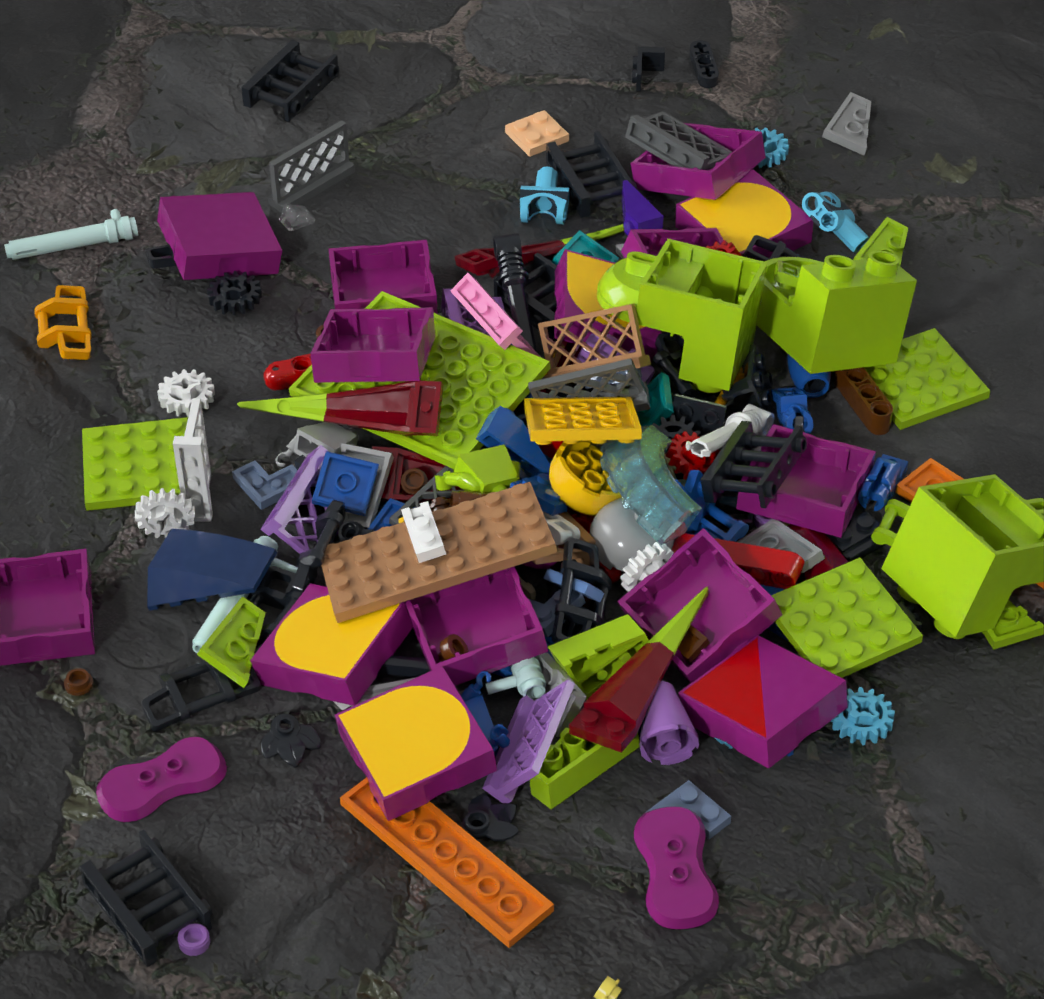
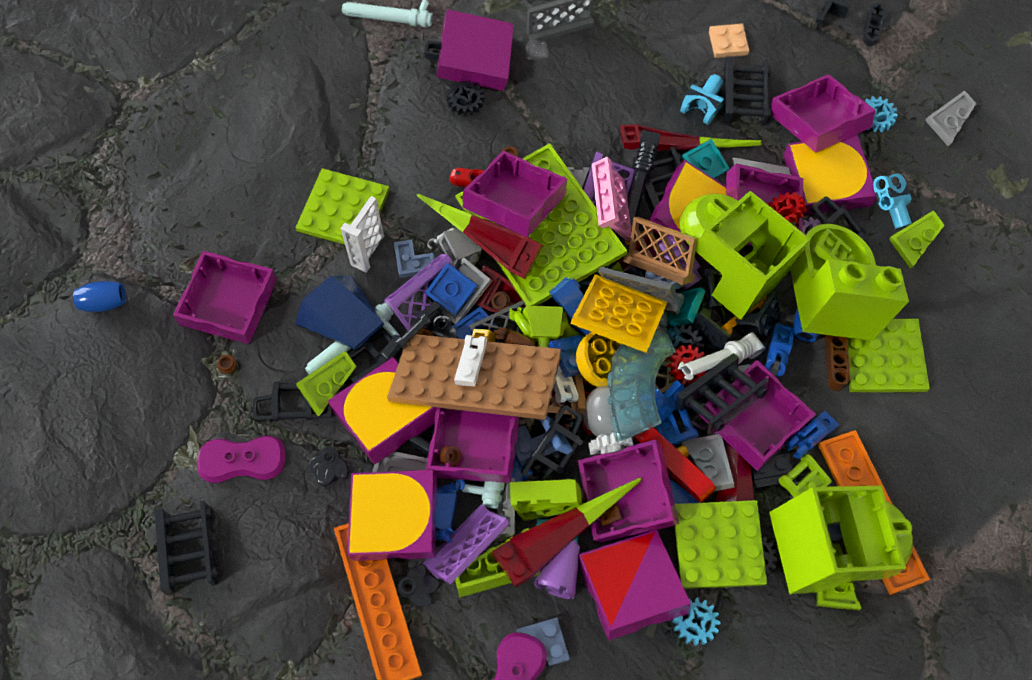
camera: 25 degrees right, 20 degrees up
light orange bar [34,285,92,360] -> none
white gear [135,488,195,538] -> none
white gear [157,369,215,417] -> none
medium lavender tile [177,923,210,956] -> none
magenta tile [328,240,438,314] -> none
dark purple slope [622,180,663,235] -> none
dark grey fence [625,112,732,170] -> none

